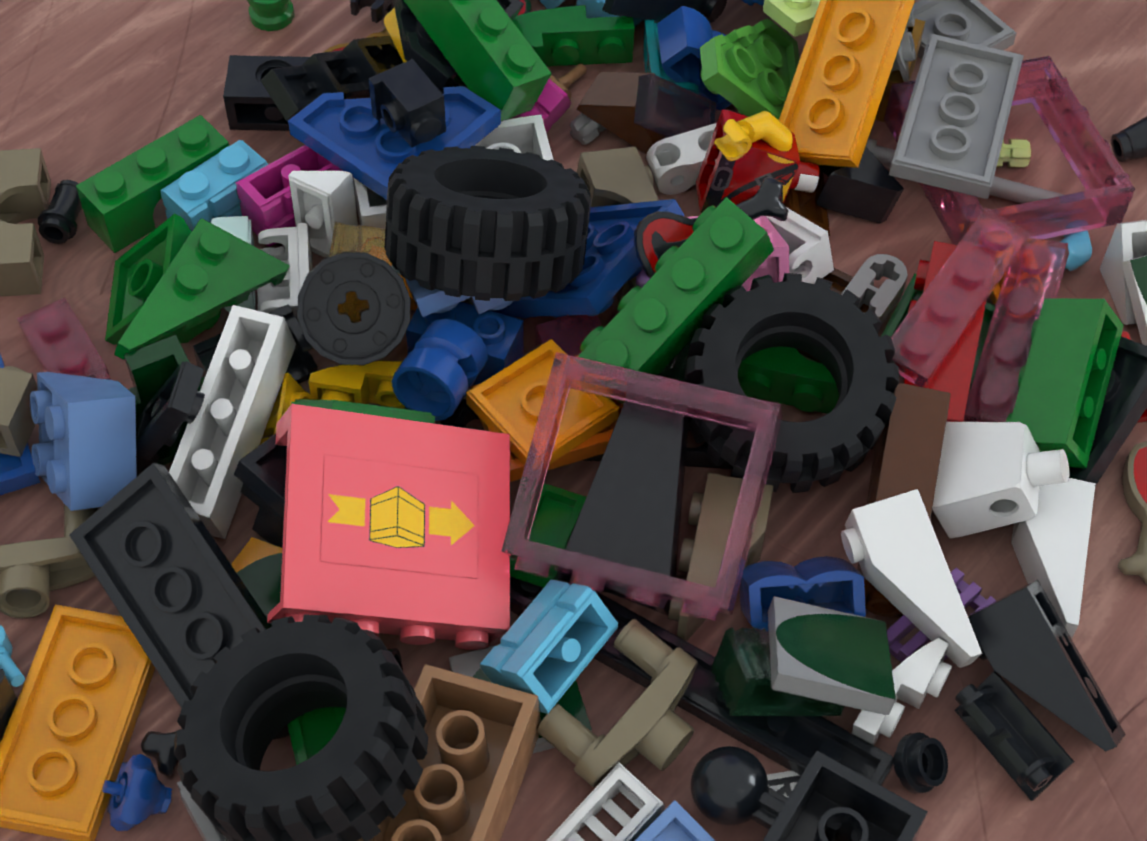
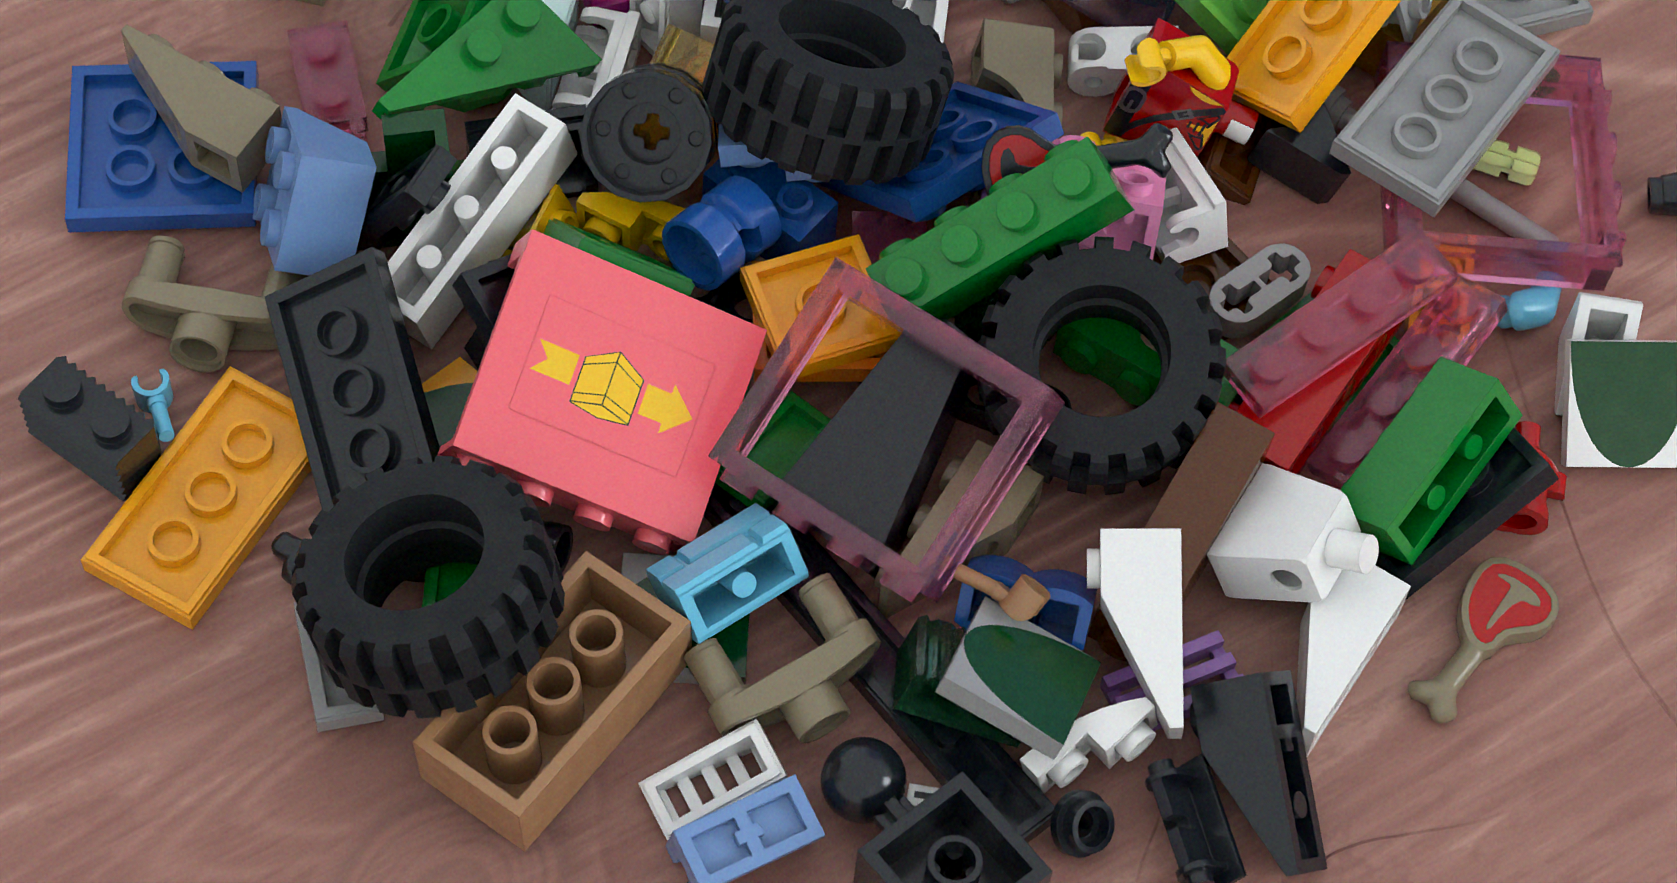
camera: 15 degrees right, 5 degrees up
blue piece [102,754,172,831] -> none
none -> medium nougat hand [953,563,1050,621]

